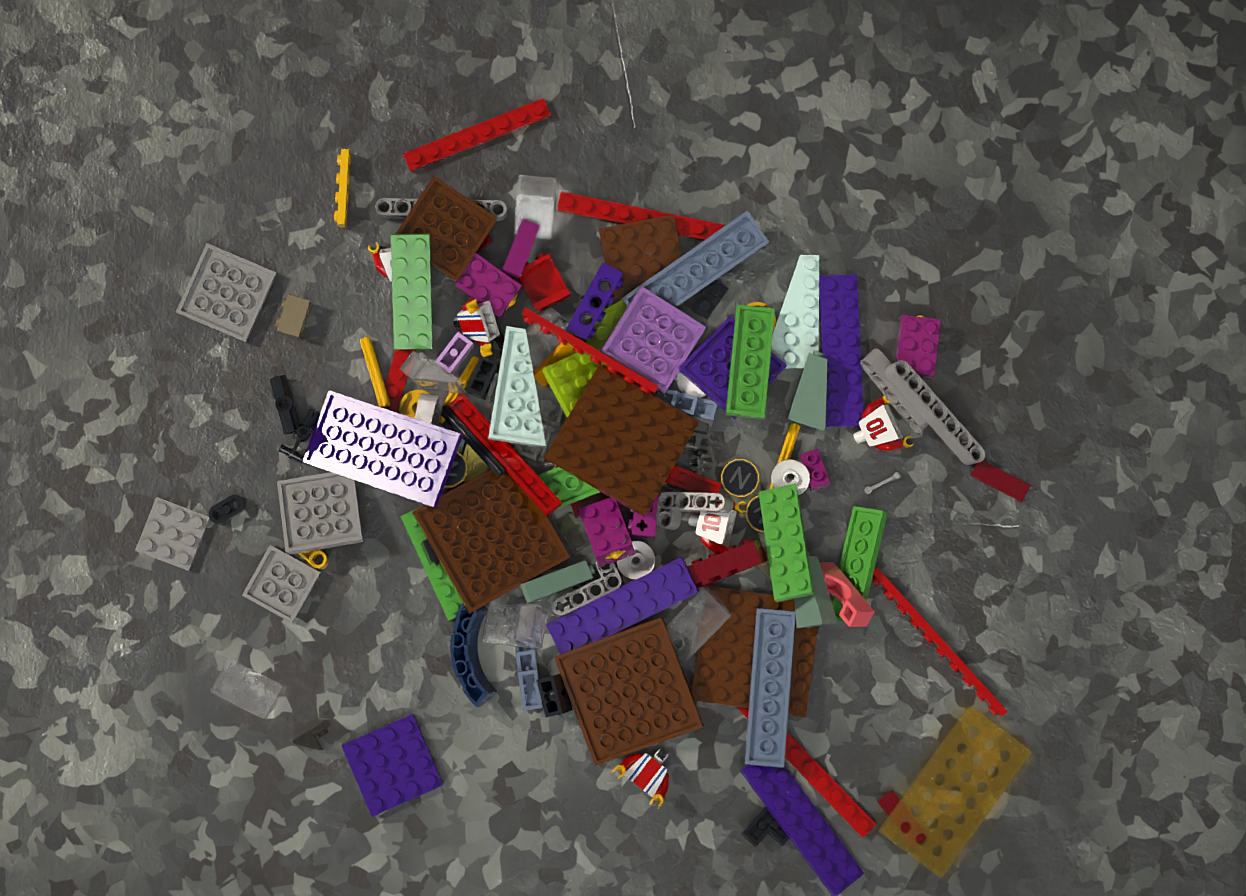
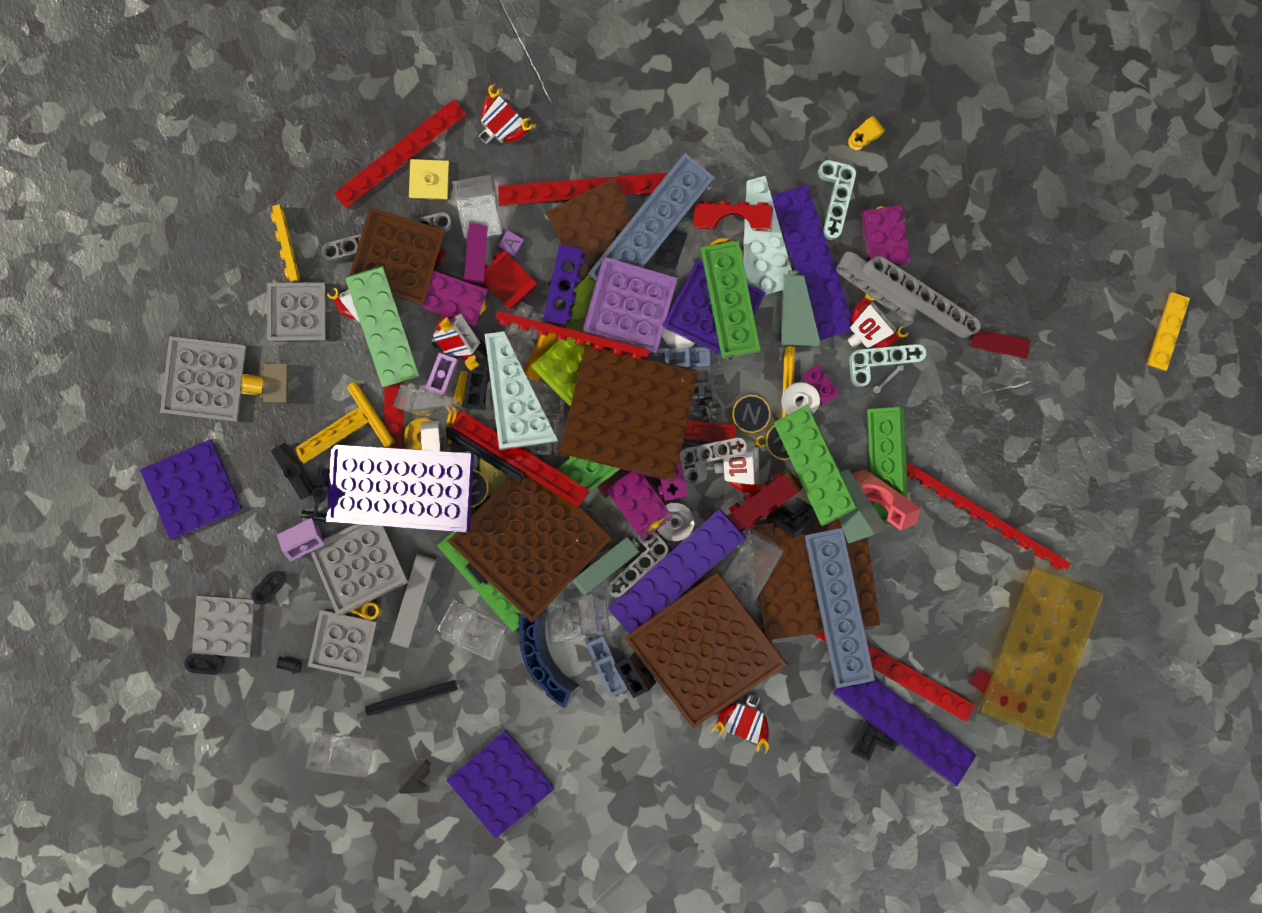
camera: 20 degrees left, 5 degrees up
none -> dark purple plate [140,439,242,540]
none -> black plate [185,653,225,675]
none -> yellow piece [241,374,263,395]
none -> light grey plate [267,283,326,341]
none -> black pin [276,656,302,674]
none -> lavender brick [277,518,325,562]
none -> yellow plate [295,407,368,464]
none -> black axle [365,680,458,716]
none -> light grey beam [390,553,436,649]
none -> light yellow plate [409,159,449,200]
none -> clear slope [436,599,508,661]
none -> torso [479,83,536,144]
none -> medium lavender tile [498,230,524,257]
none -> red arch [694,201,773,232]
none -> black plate [767,504,819,539]
none -> light aqua beam [818,160,856,241]
none -> yellow piece [848,115,886,150]
none -> light aqua beam [849,344,926,387]
none -> yellow plate [1147,292,1190,371]

